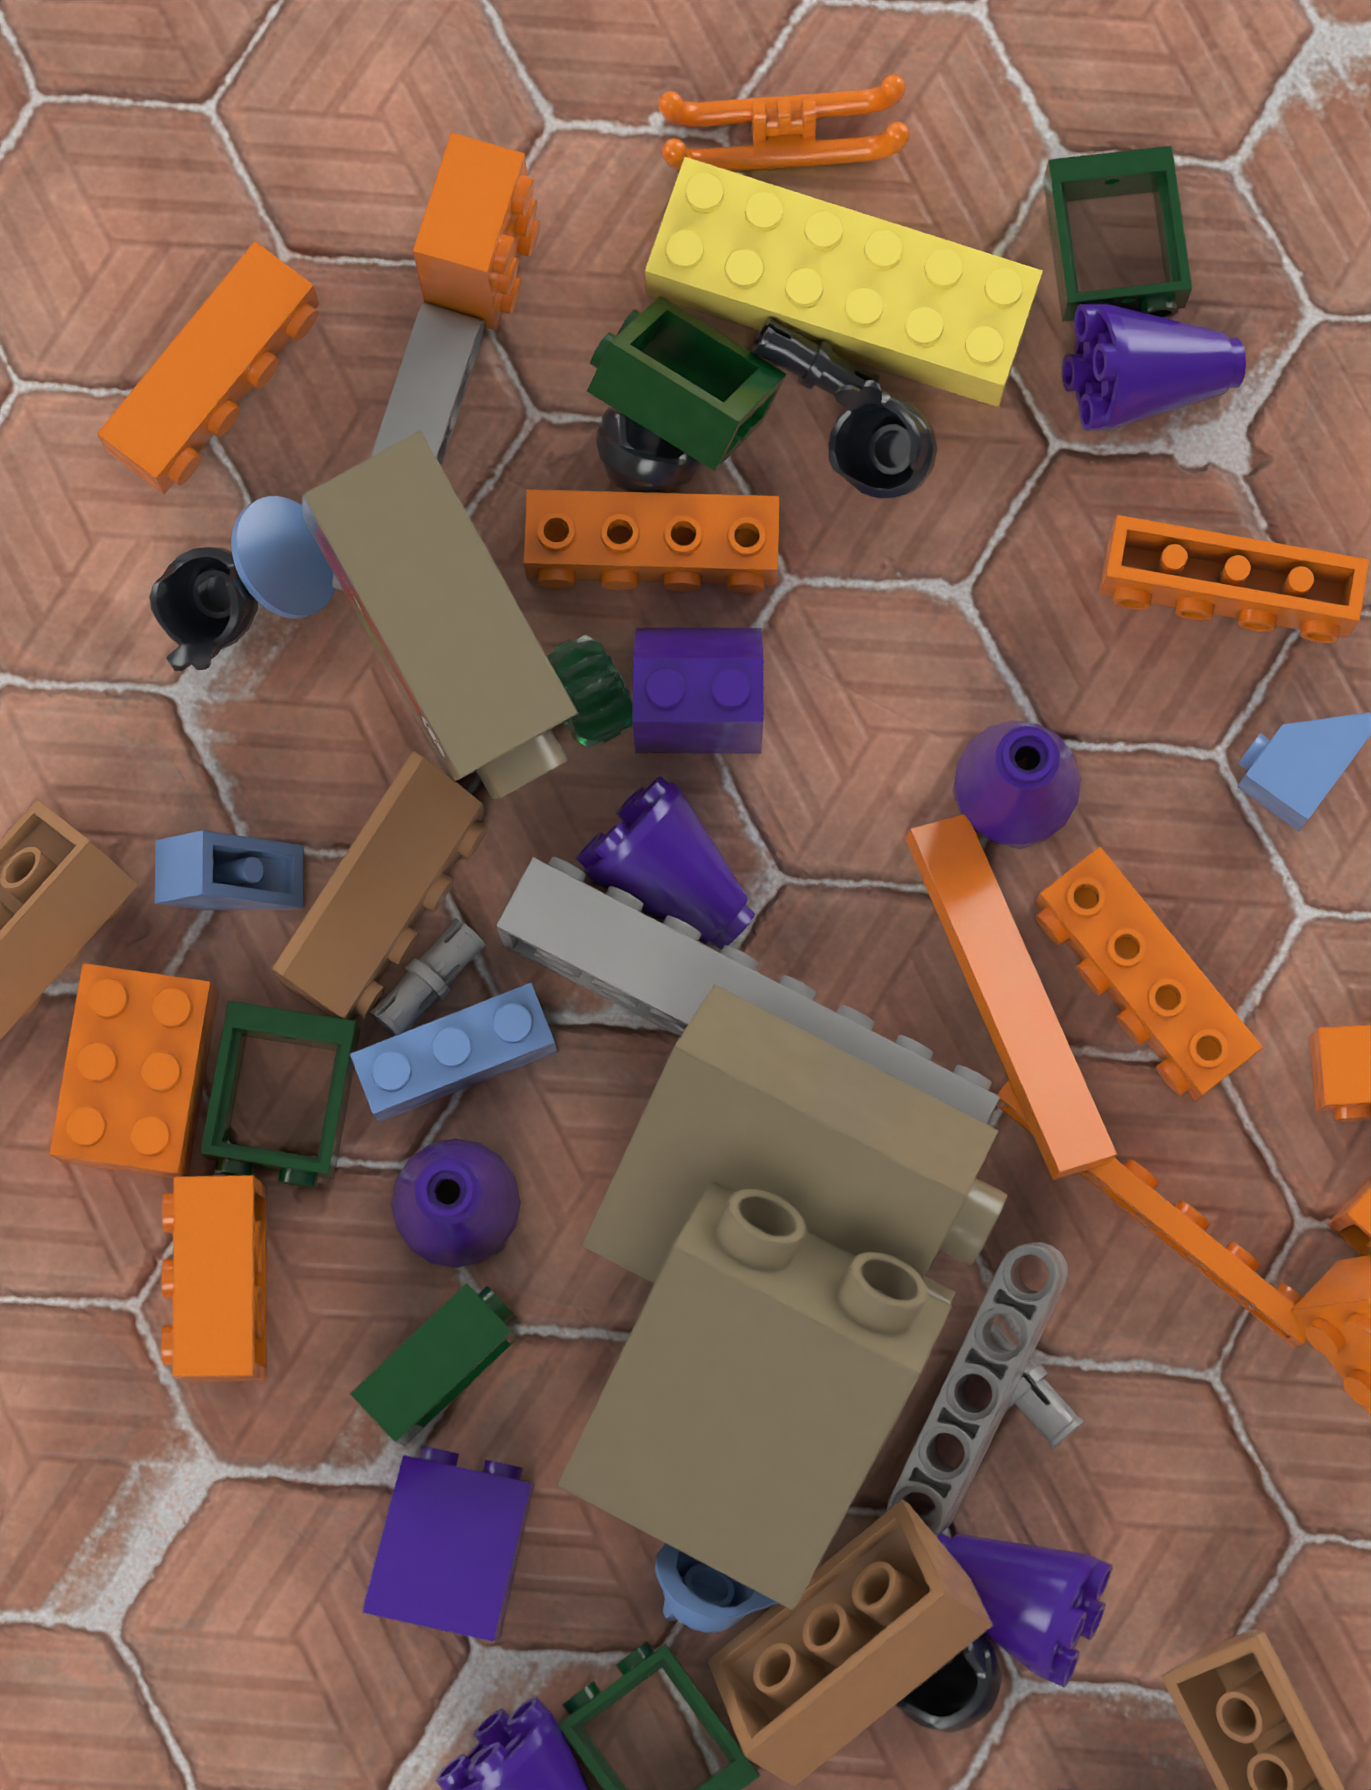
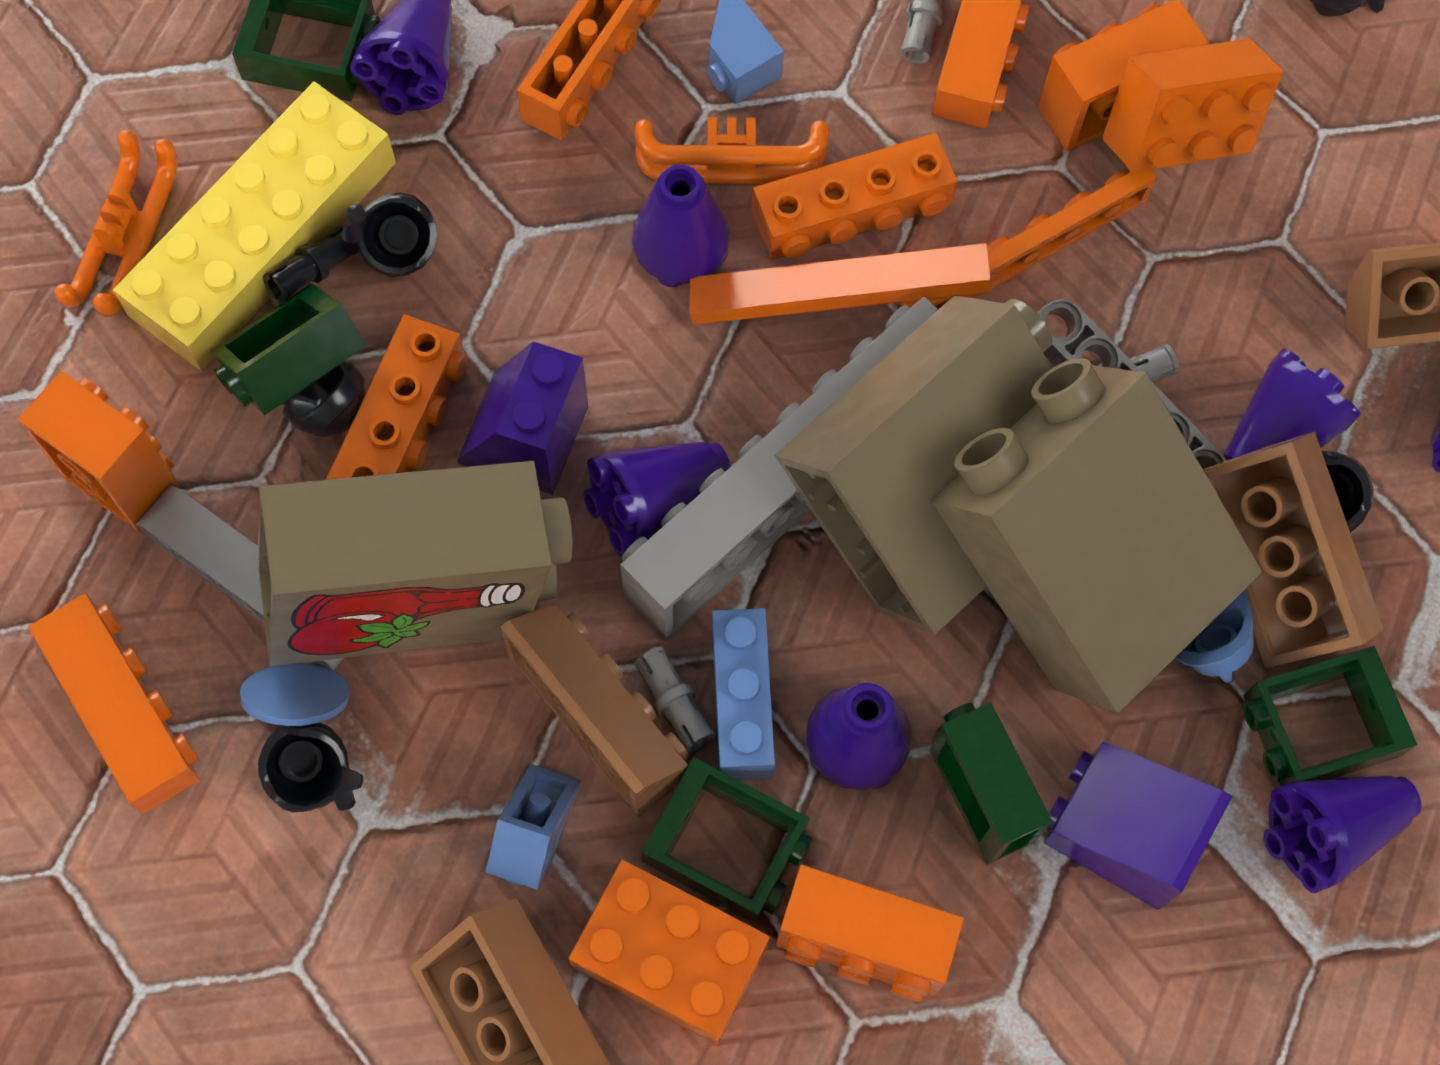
camera: 75 degrees left, 10 degrees down
none -> orange piece [634,117,829,185]

